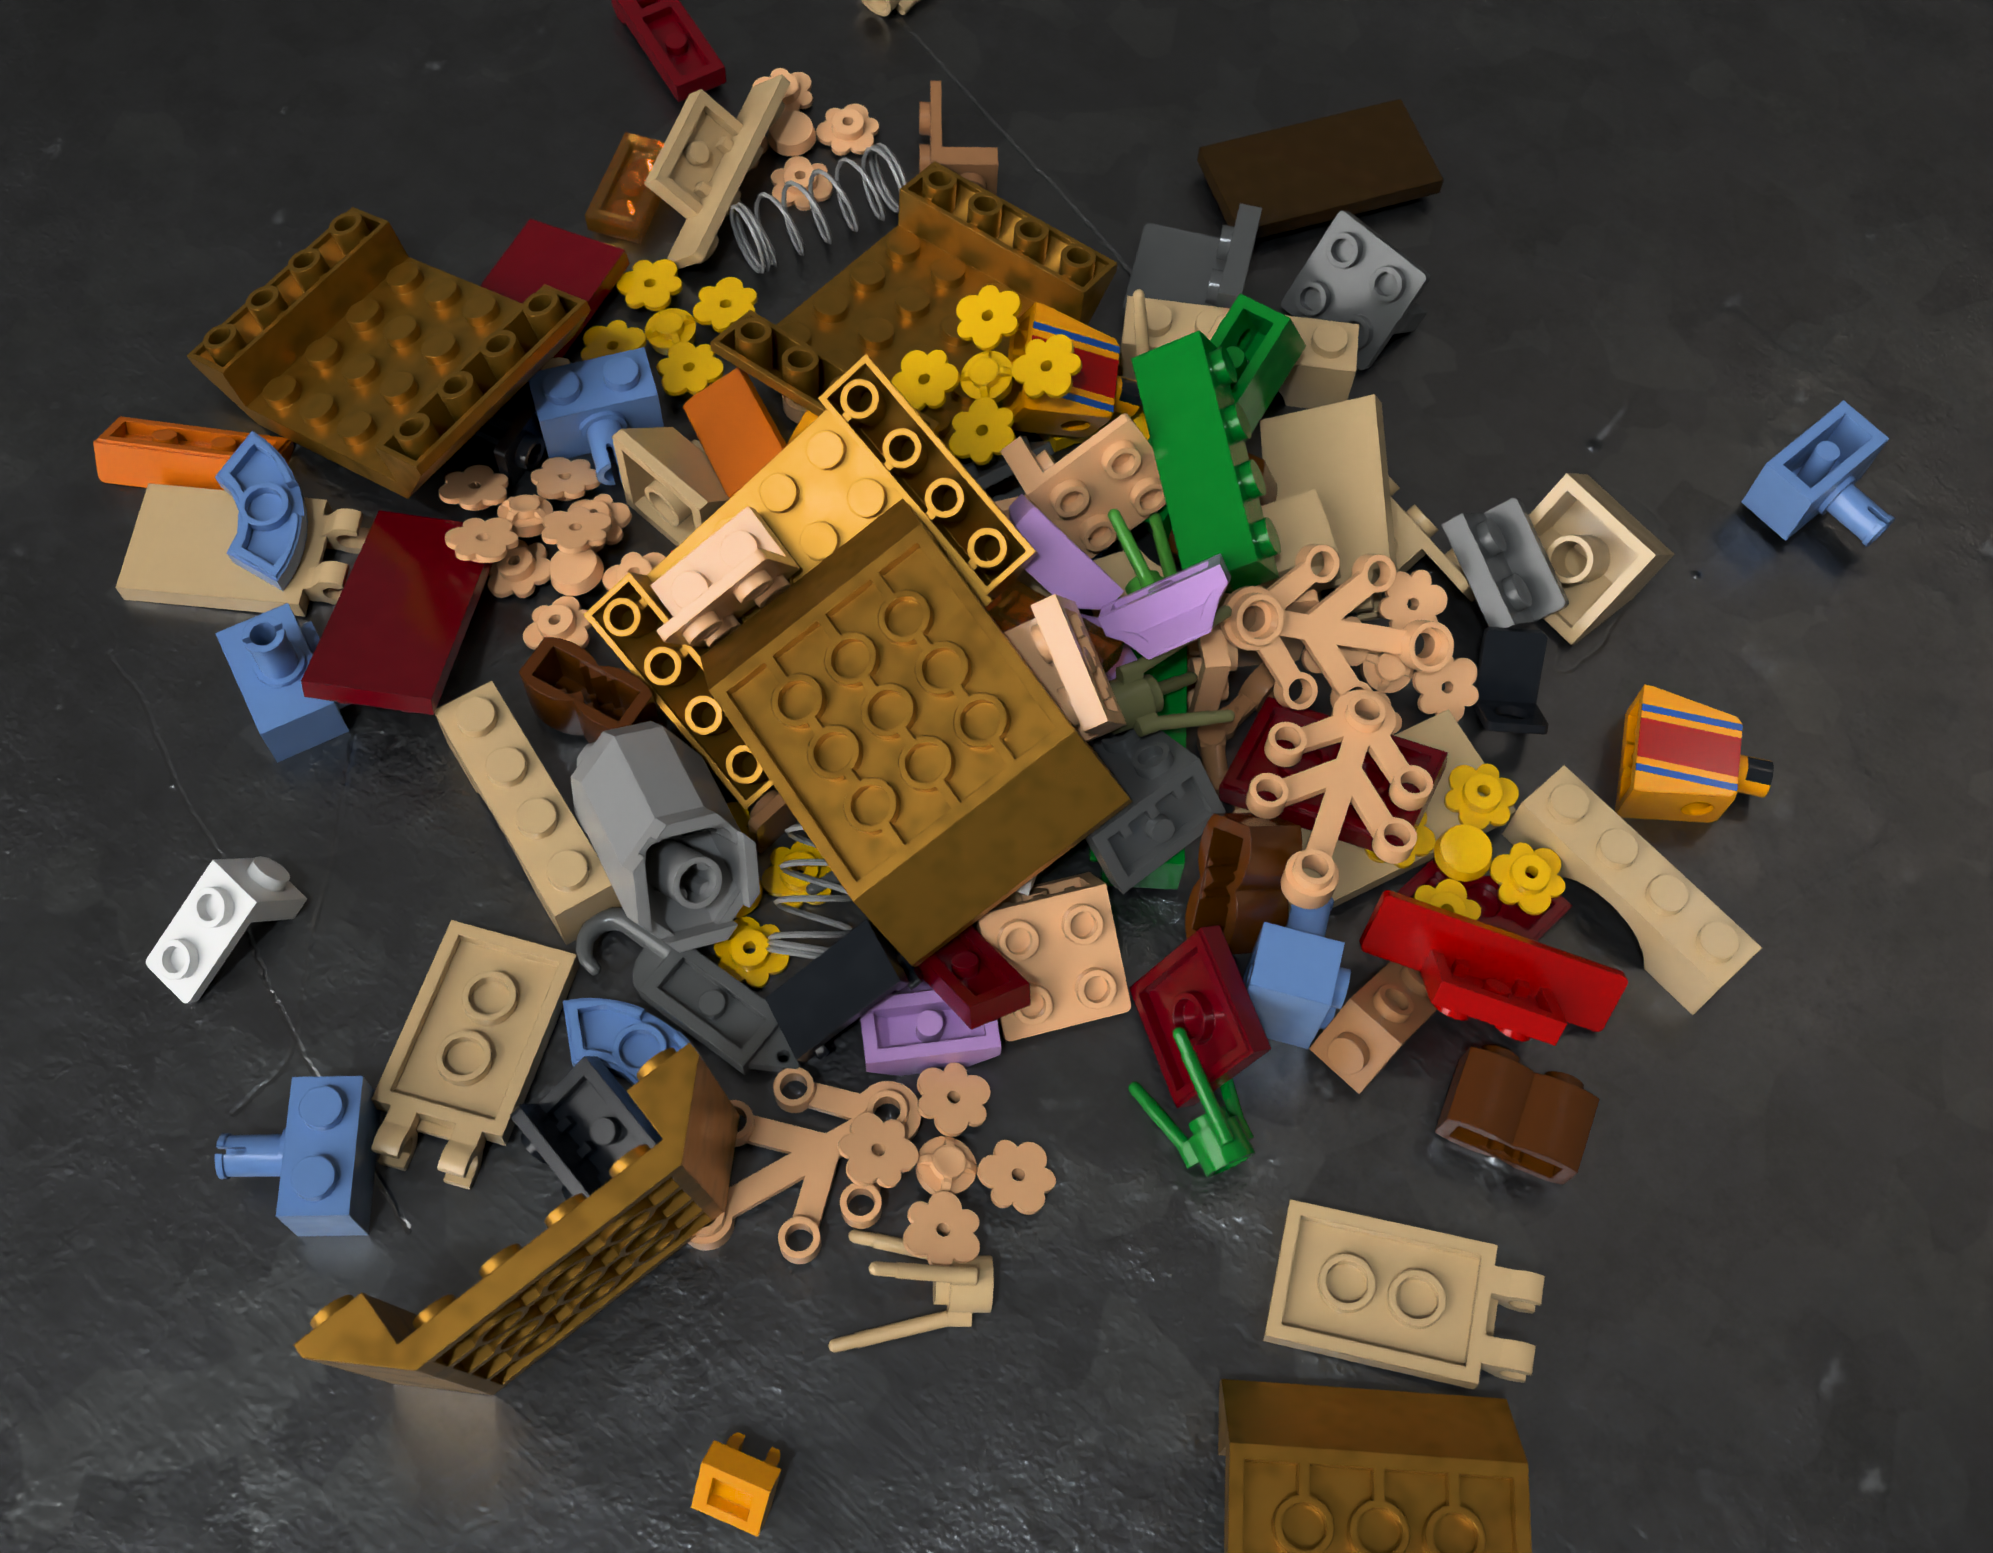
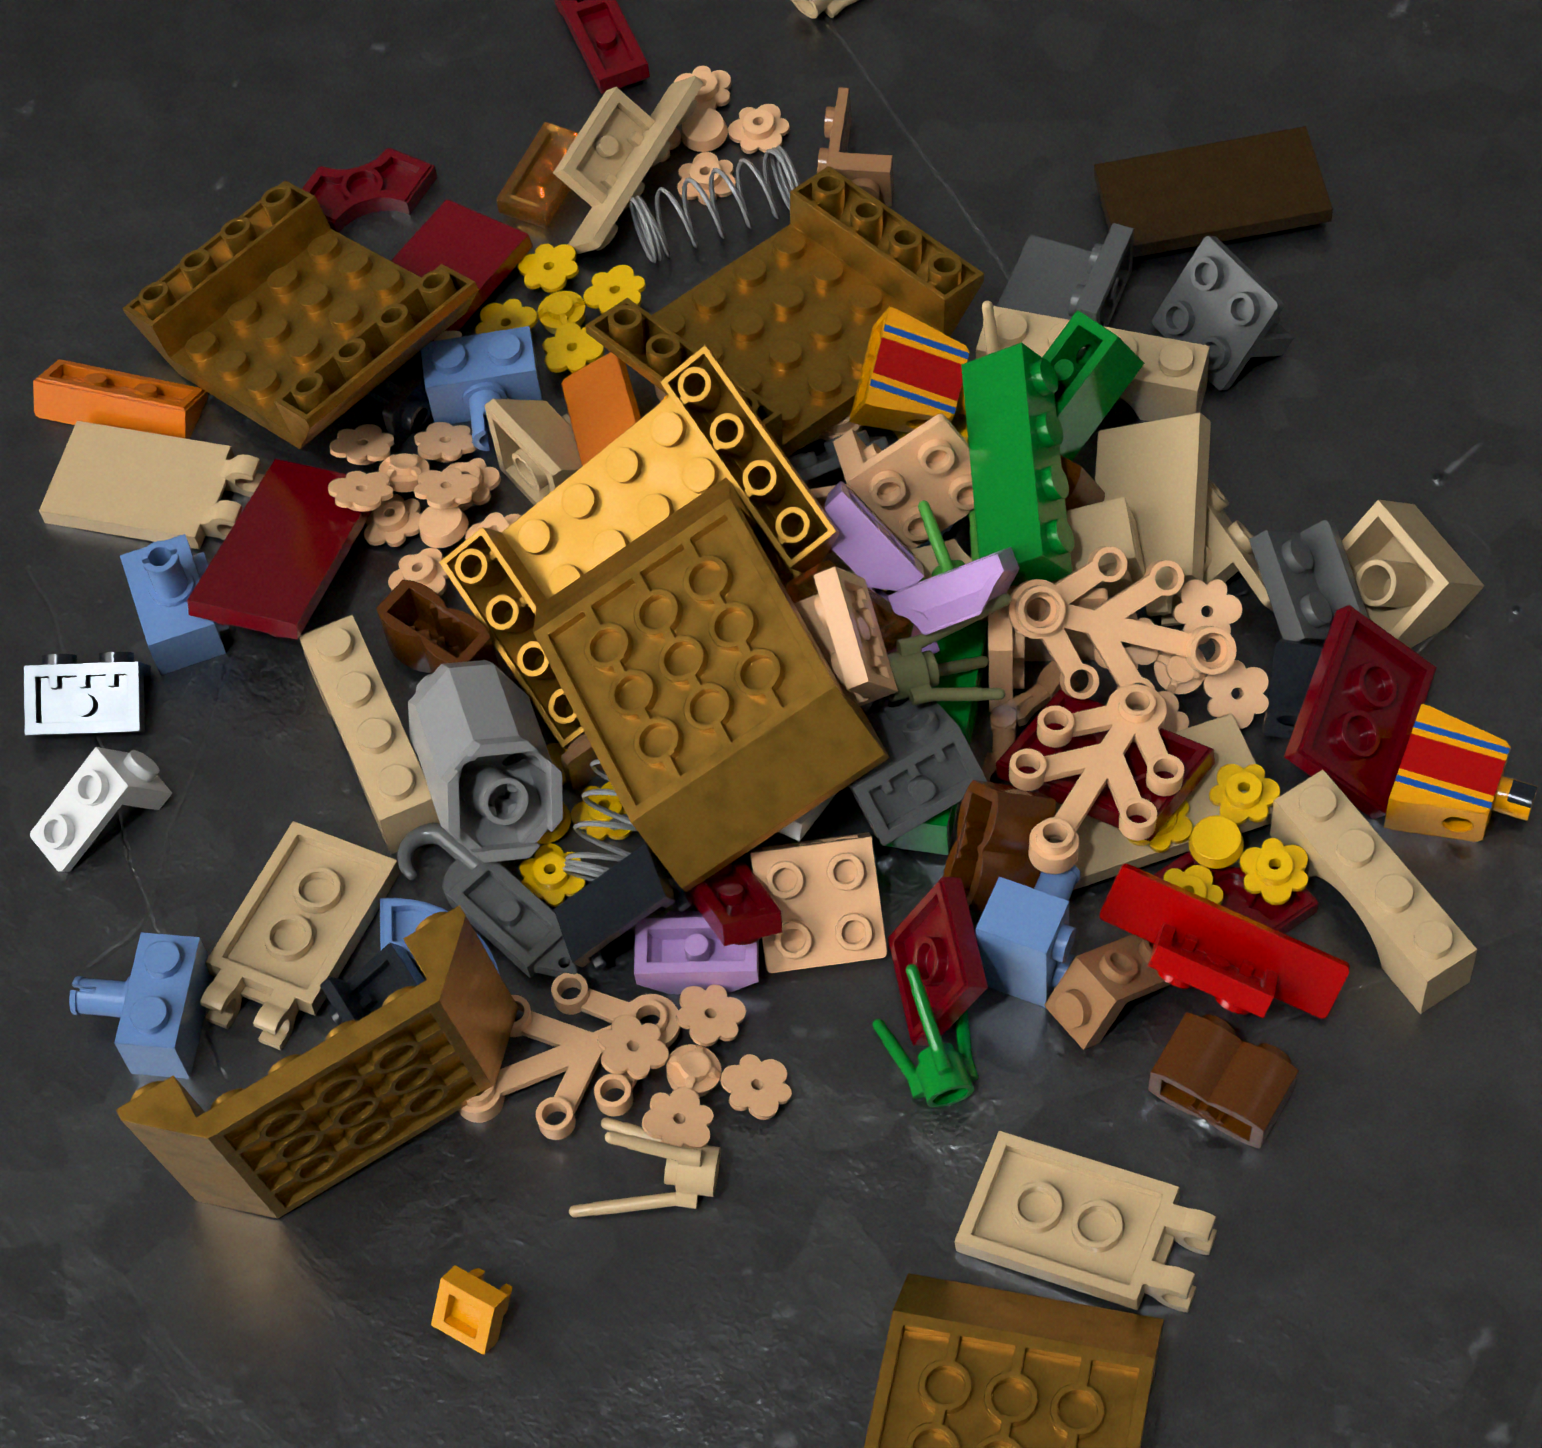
camera: 20 degrees right, 5 degrees down
medium blue tile [215,431,308,591] -> none
light nougat bracket [650,506,800,648] -> none
yellow plant [891,285,1082,465] -> none
none -> bracket [24,652,151,736]
none -> dark red tile [302,148,438,233]
none -> dark red tile [1284,605,1437,819]

